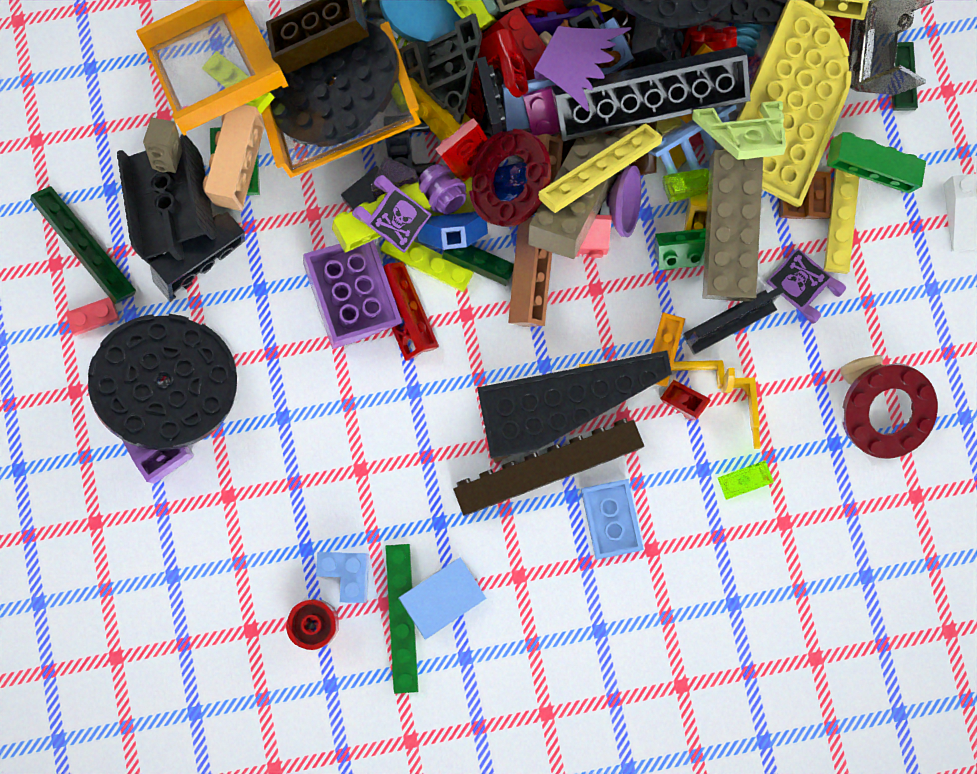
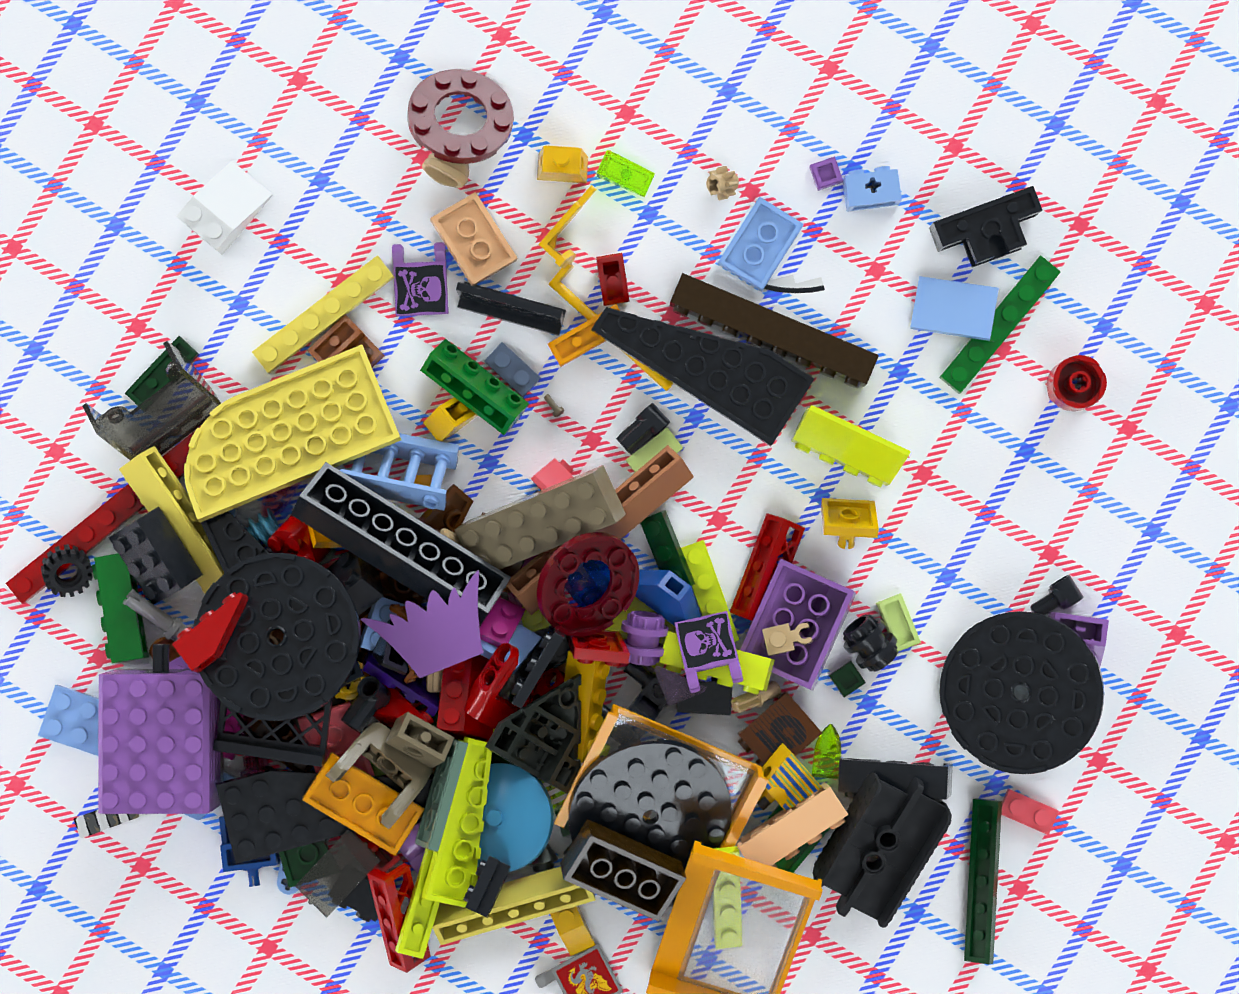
camera: 140 degrees left, 5 degrees up
dark tan brick [143,117,182,173] -> none
light blue brick [316,552,369,603] -> none
light yellow plate [538,123,662,213] -> none
medium lavender dish [606,165,642,238] -> none
clear neon green slope [662,168,709,203] -> none
yellowish green wing [692,101,786,160] -> none
dark tan brick [702,150,763,302] -> none
green brick [826,132,926,194] -> none
none -> light nougat plate [430,192,518,286]
none -> sand blue plate [484,342,541,398]
none -> yellow torso [537,145,588,183]
none -> dark tan piece [544,394,564,417]
none -> black piece [616,403,670,455]
none -> yellowish green tile [625,428,683,472]
none -> tan gear [706,166,739,200]
none -> tan axle [731,681,781,713]
none -> reddish brown panel [737,691,822,767]
none -> torso [757,743,822,811]
none -> tan plate [762,623,813,656]
none -> white sticker [764,274,825,294]
none -> neon yellow slope [791,405,911,488]
none -> medium lavender tile [809,156,843,191]
none -> clear neon green plate [812,724,842,779]
none -> yellow tile [821,498,879,549]
none -> dark green tile [828,660,866,698]
none -> light blue brick [843,166,902,212]
none -> black piece [843,614,898,672]
none -> yellowish green tile [876,593,921,652]
none -> black piece [929,186,1043,268]
none -> black axle [1030,574,1084,615]

